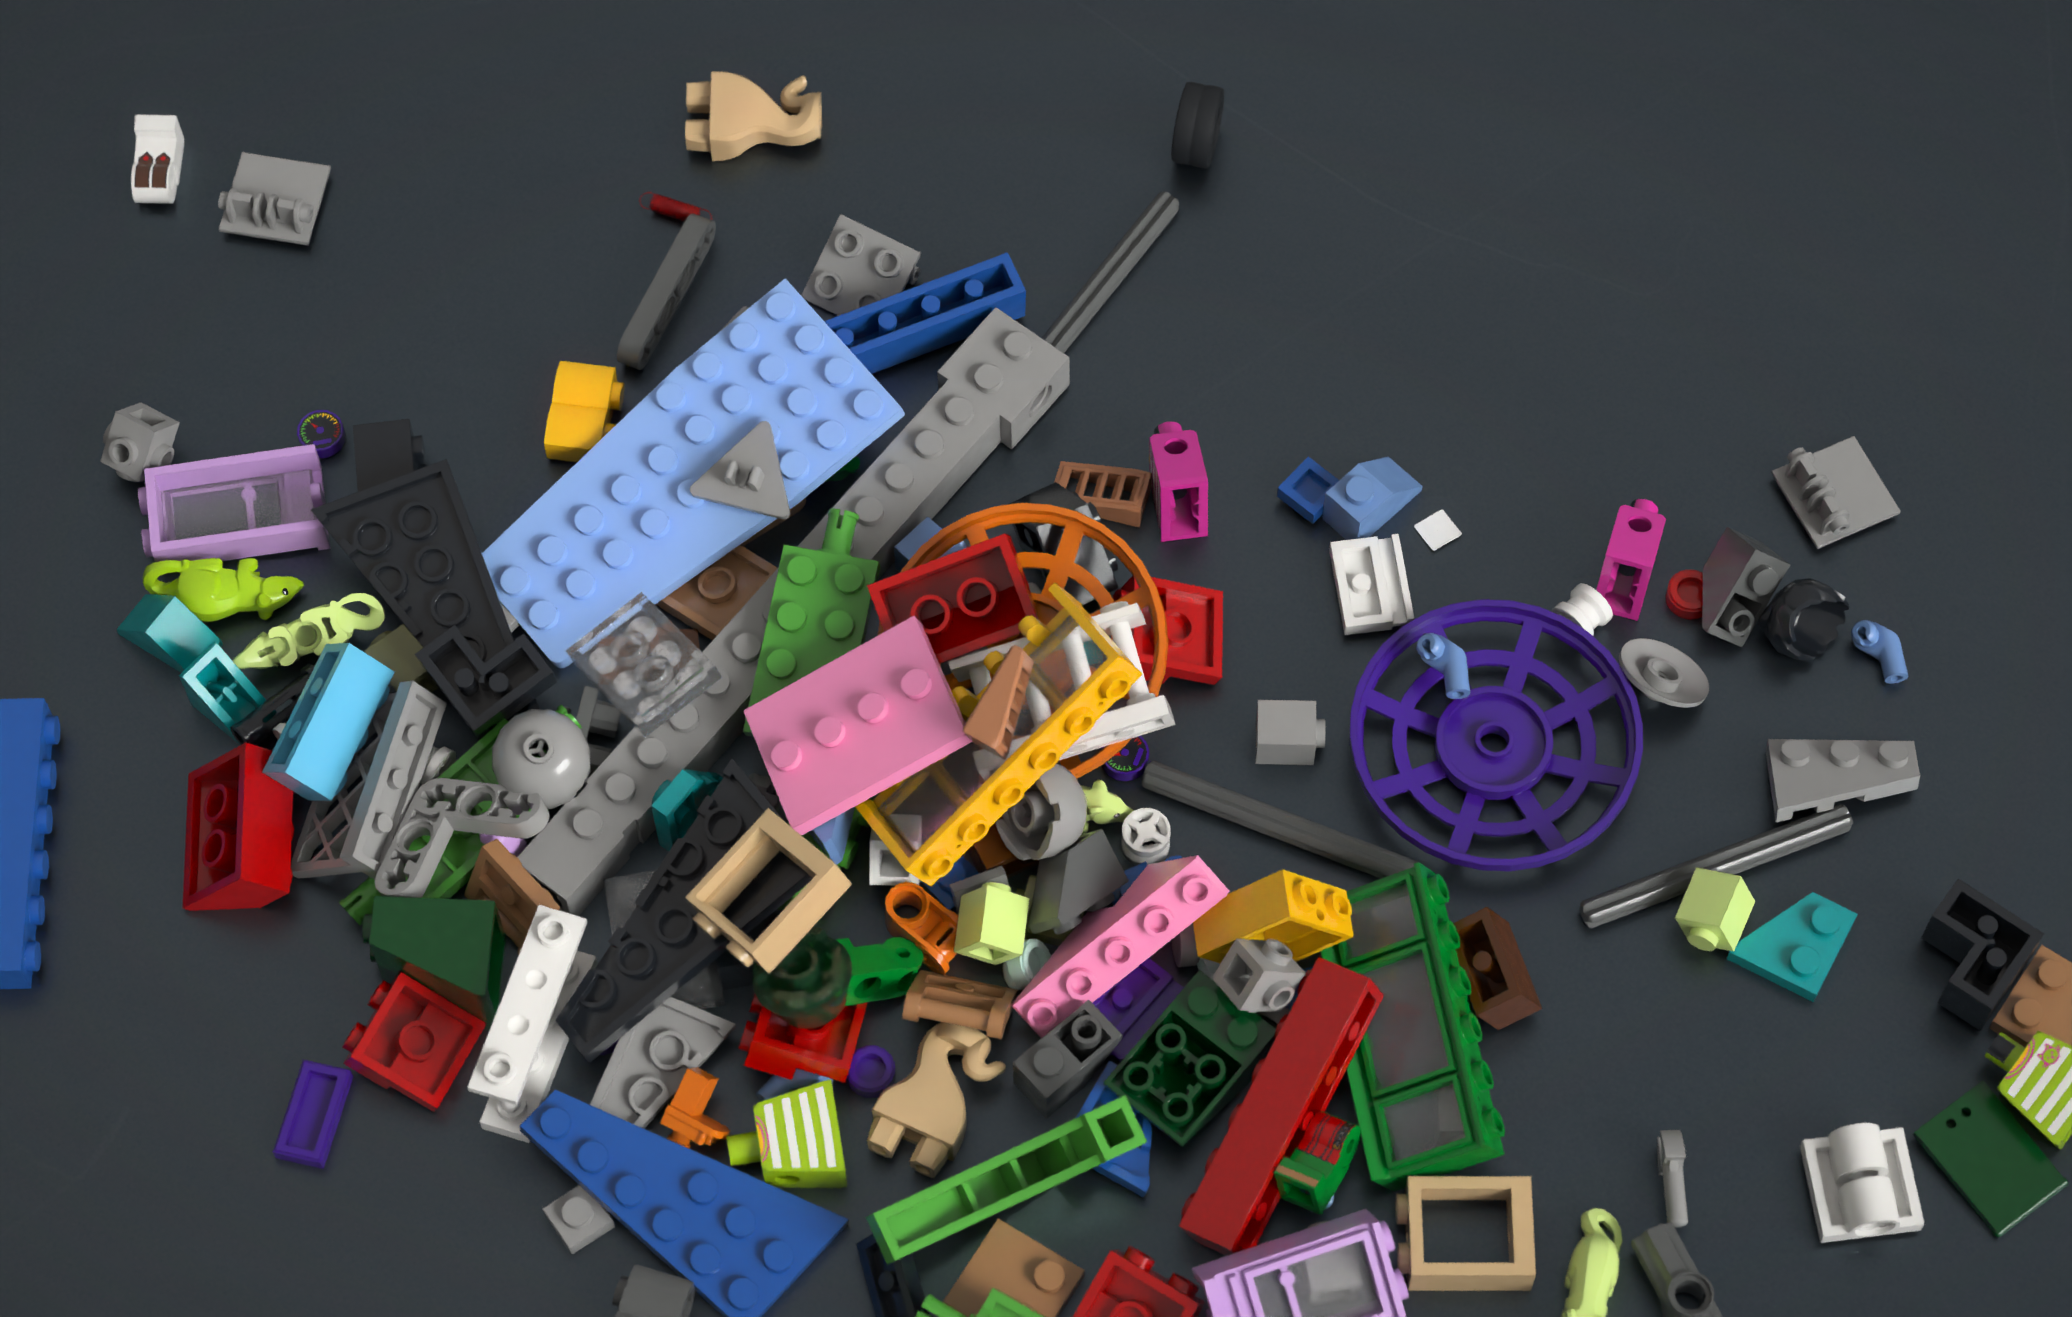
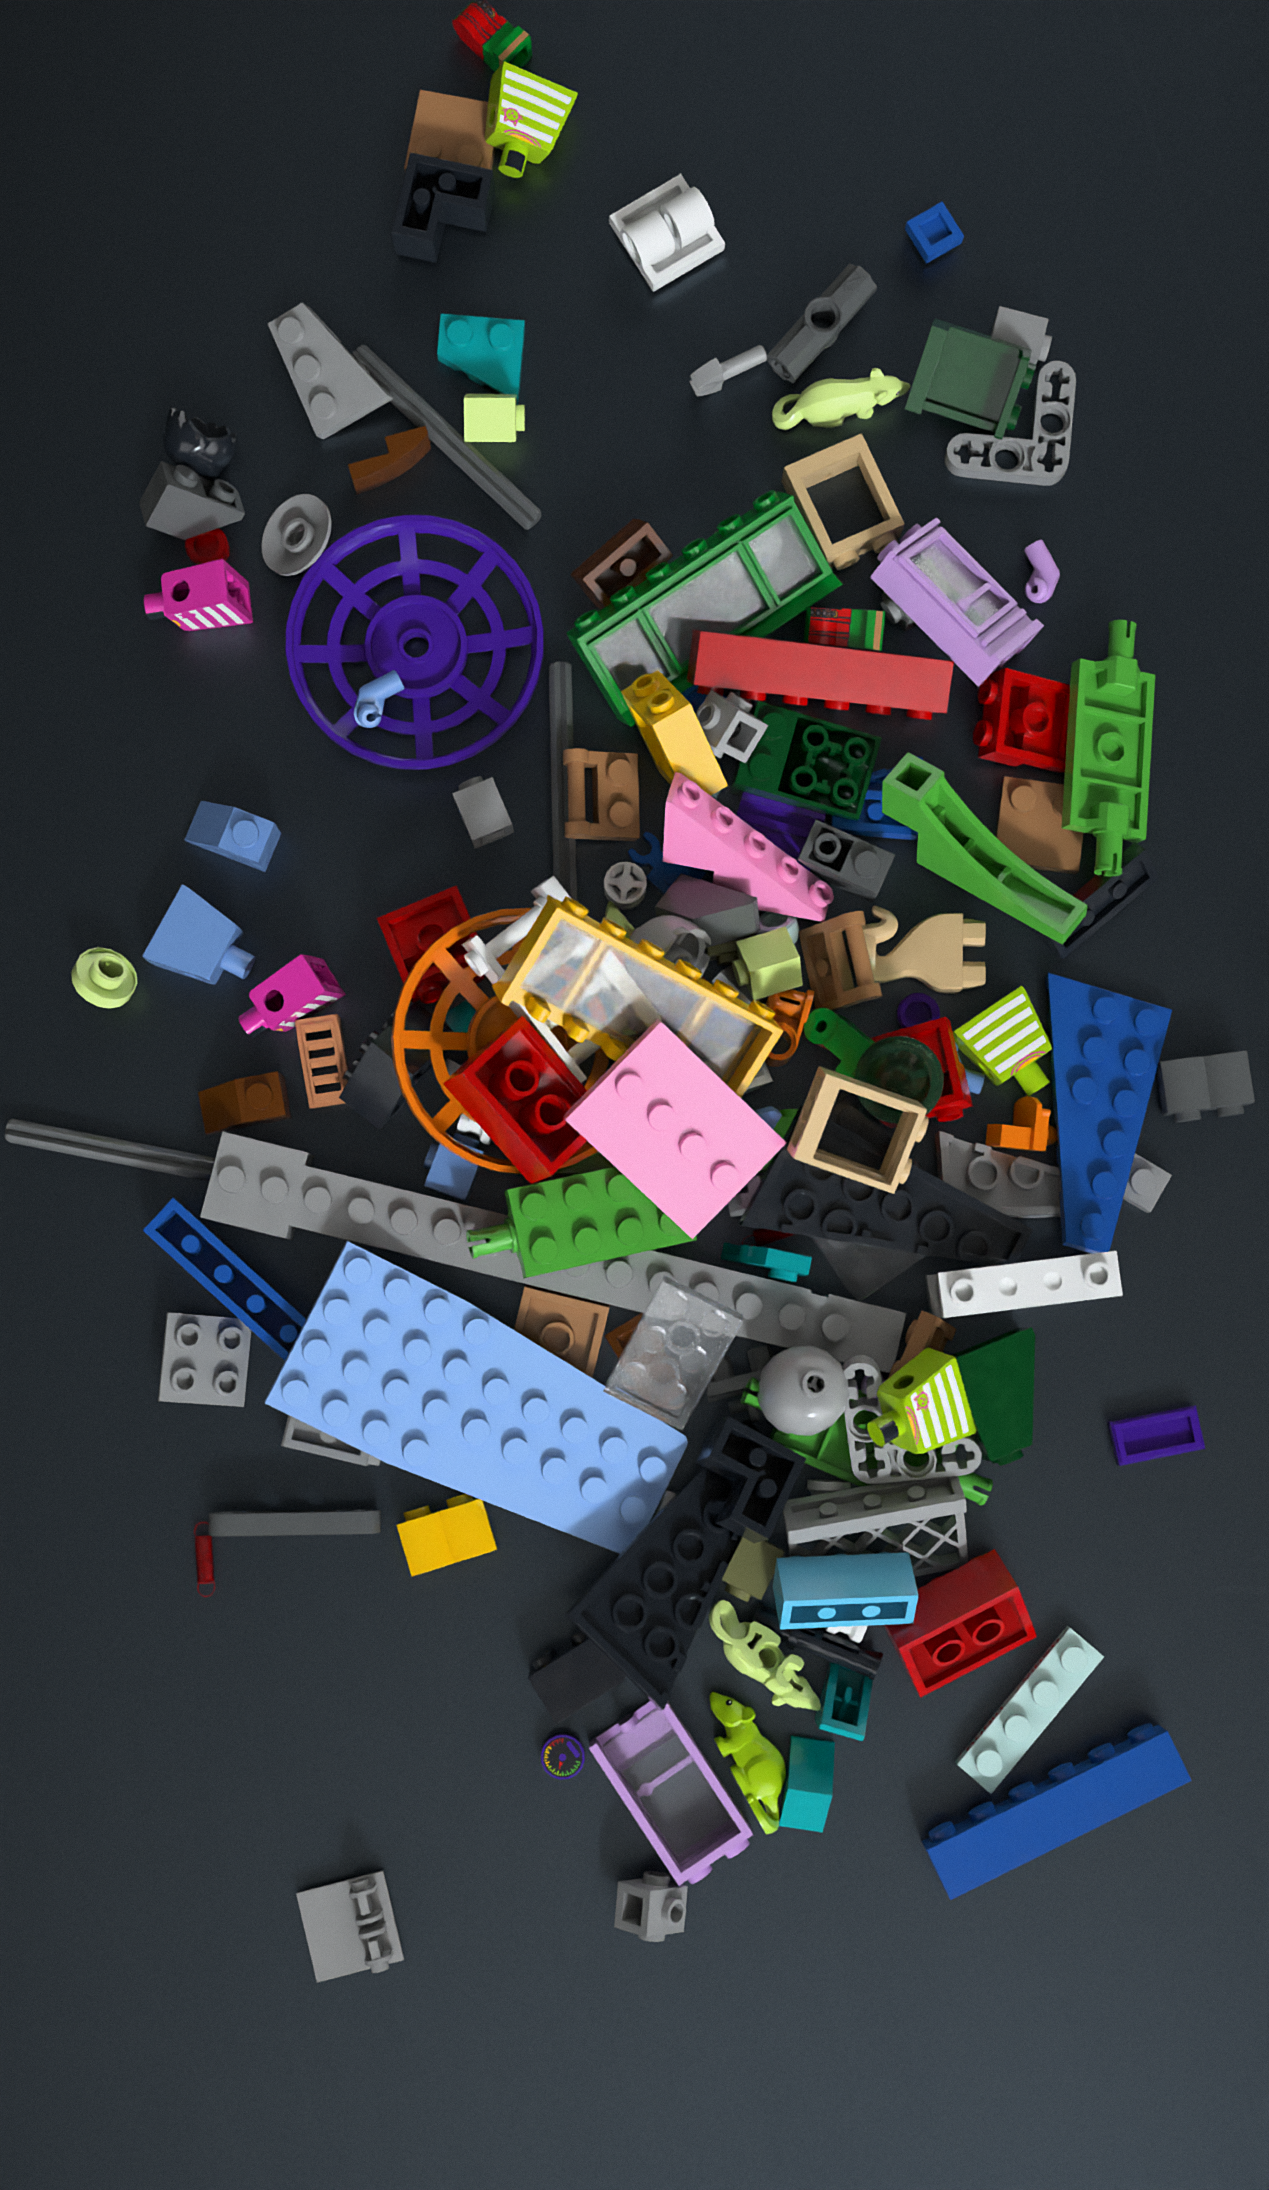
camera: 120 degrees left, 20 degrees up
white leg [131,115,184,203] -> none
red plate [342,972,487,1112] -> none
tan hips [685,71,822,161] -> none
light grey piece [690,421,790,520] -> none
nougat slope [963,644,1034,760] -> none
blue plate [1277,457,1339,524] -> none
white plate [1329,534,1415,635] -> none
white sticker [1414,510,1462,550] -> none
white wheel [1552,583,1613,636] -> none
light grey hinge [1771,436,1901,549] -> none
medium blue arm [1851,620,1909,684] -> none
dark green container [1913,1080,2068,1238] -> none
none -> yellowish green plate [71,947,138,1008]
none -> medium blue torso [142,884,256,985]
none -> reddish brown slope [198,1071,292,1135]
none -> reddish brown slope [348,426,431,494]
none -> medium nougat plate [563,748,640,841]
none -> lime torso [867,1347,976,1454]
none -> light aqua plate [955,1626,1104,1794]

